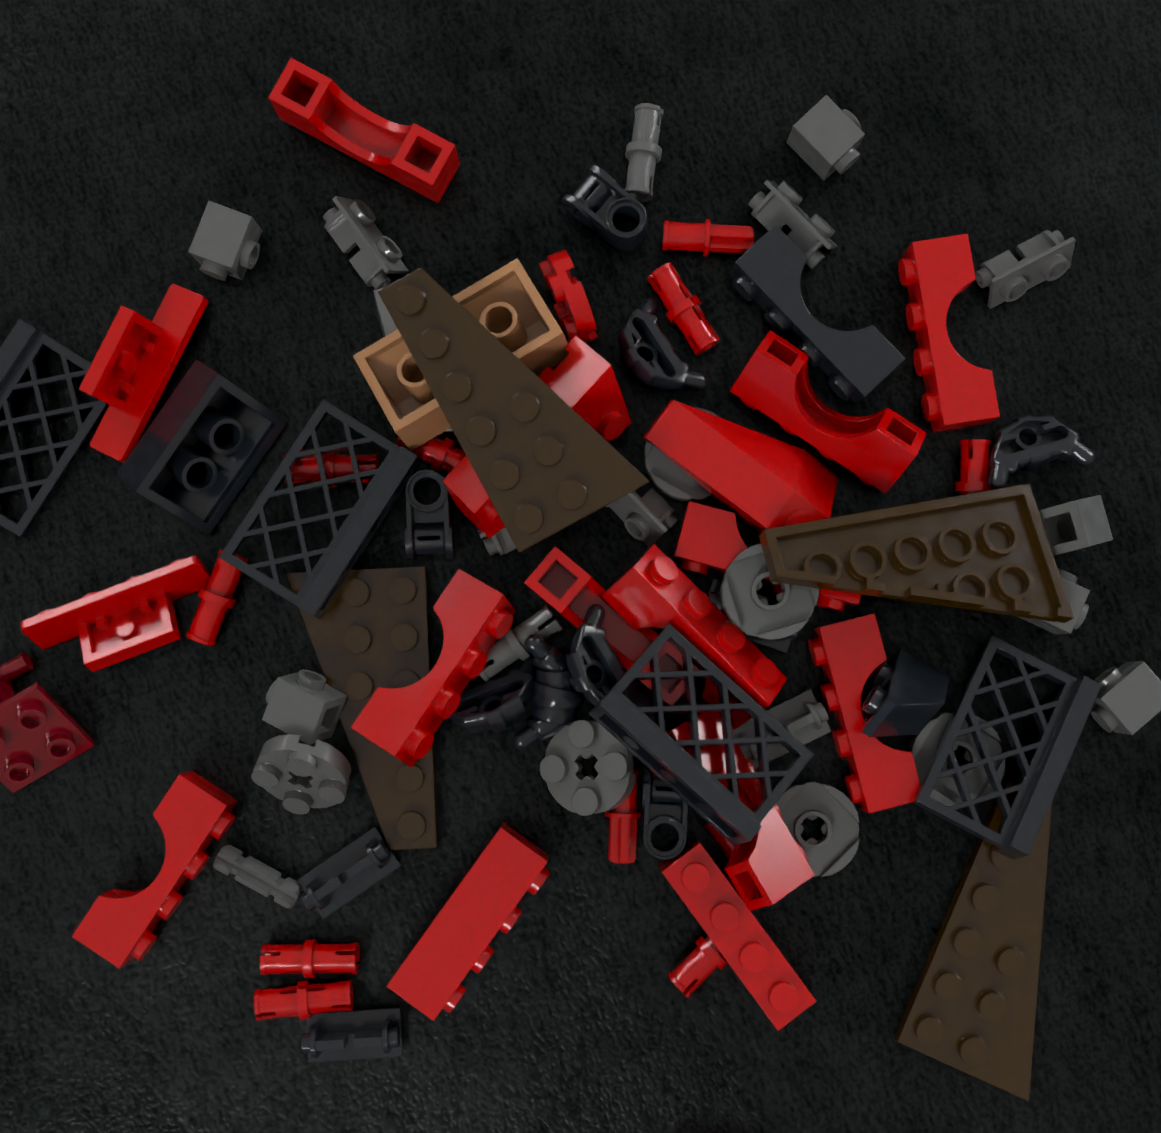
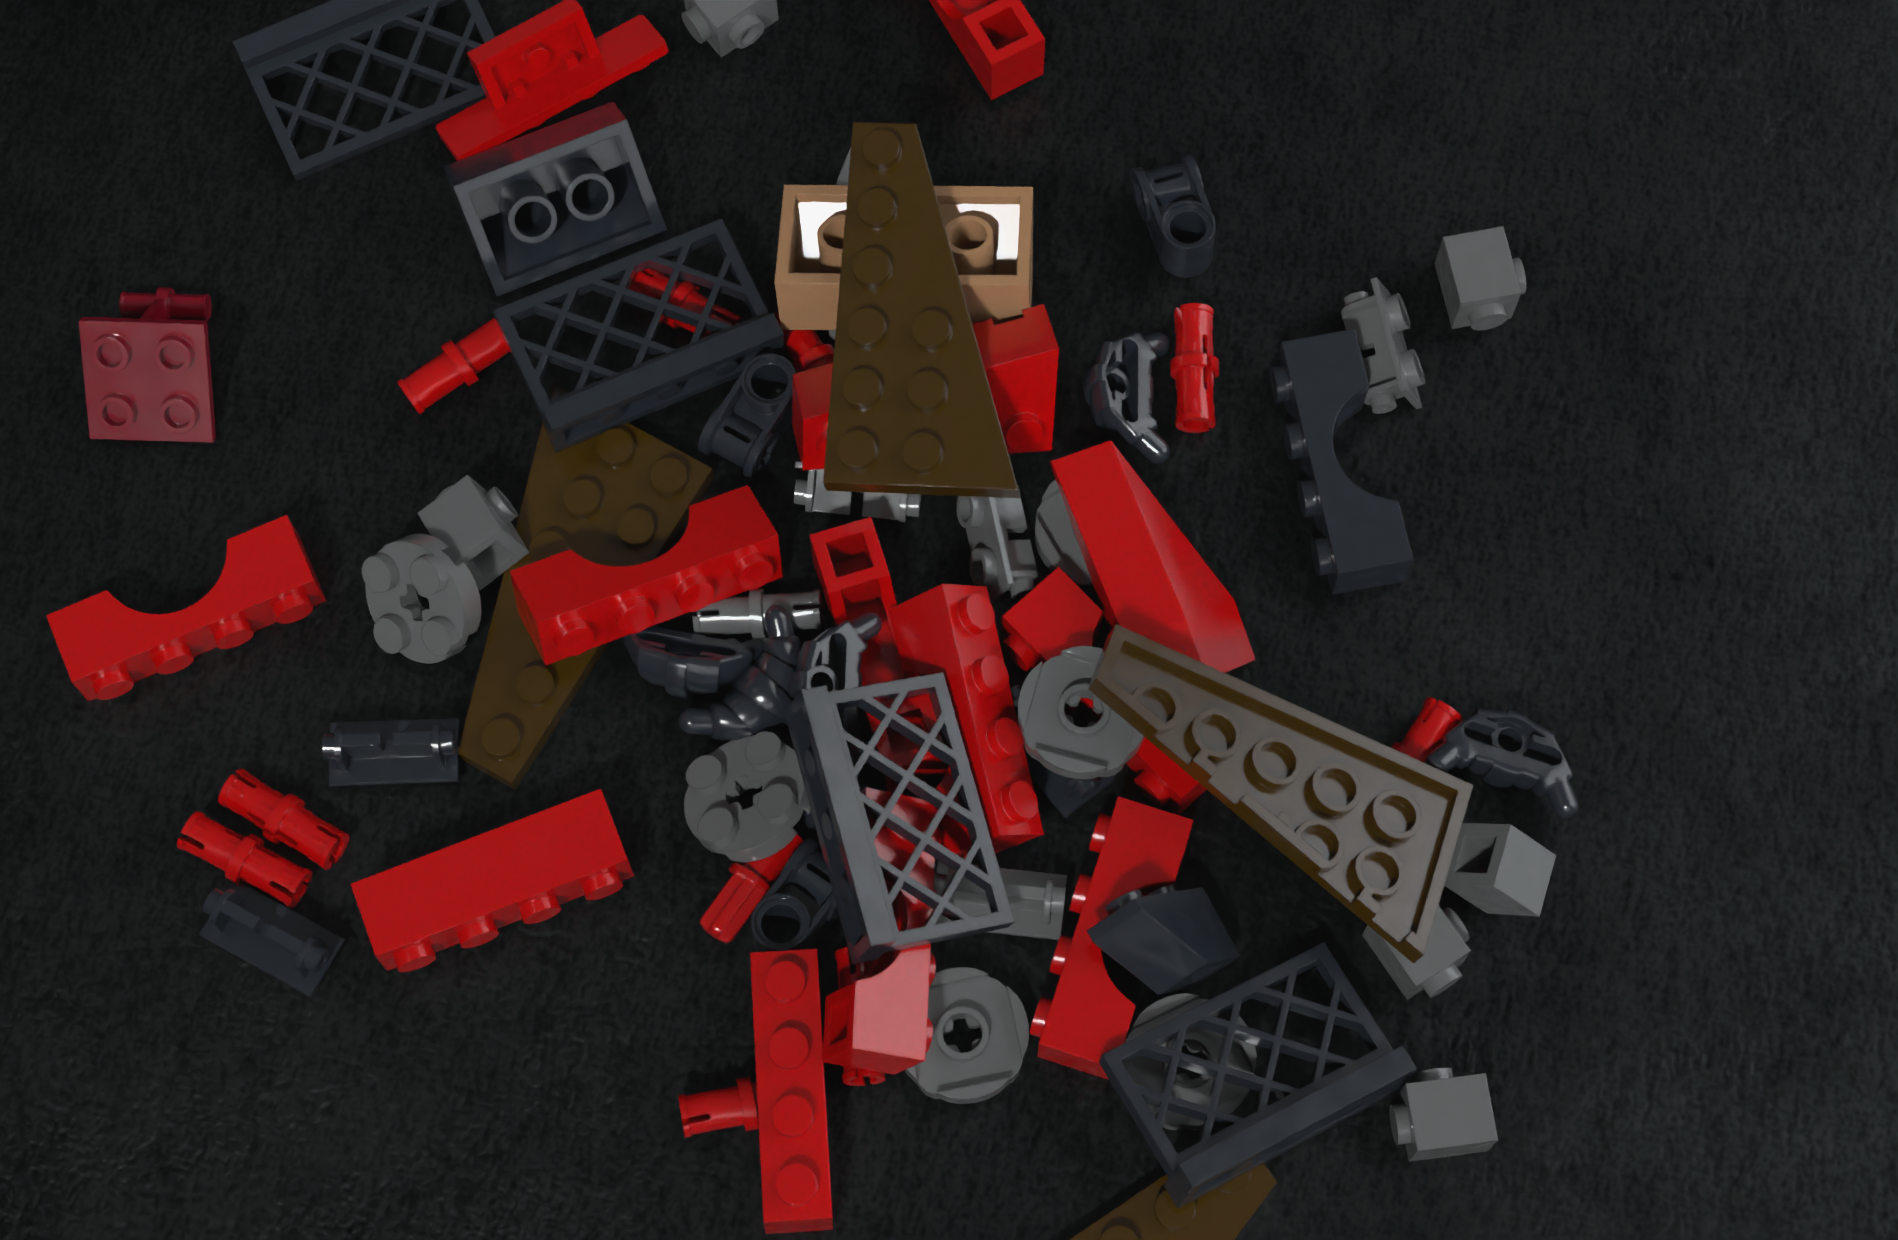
camera: 30 degrees right, 15 degrees down
red bracket [20,556,211,672] -> none
dark grey axle [213,845,303,908] -> none
dark grey hinge [323,196,409,290] -> none
red plate [538,249,598,343] -> none
dark grey pin [624,103,664,202] -> none
red axle [662,219,754,256] -> none
red arch [730,330,927,494] -> none
red arch [898,234,1000,433] -> none
dark grey hinge [975,230,1076,309] -> none

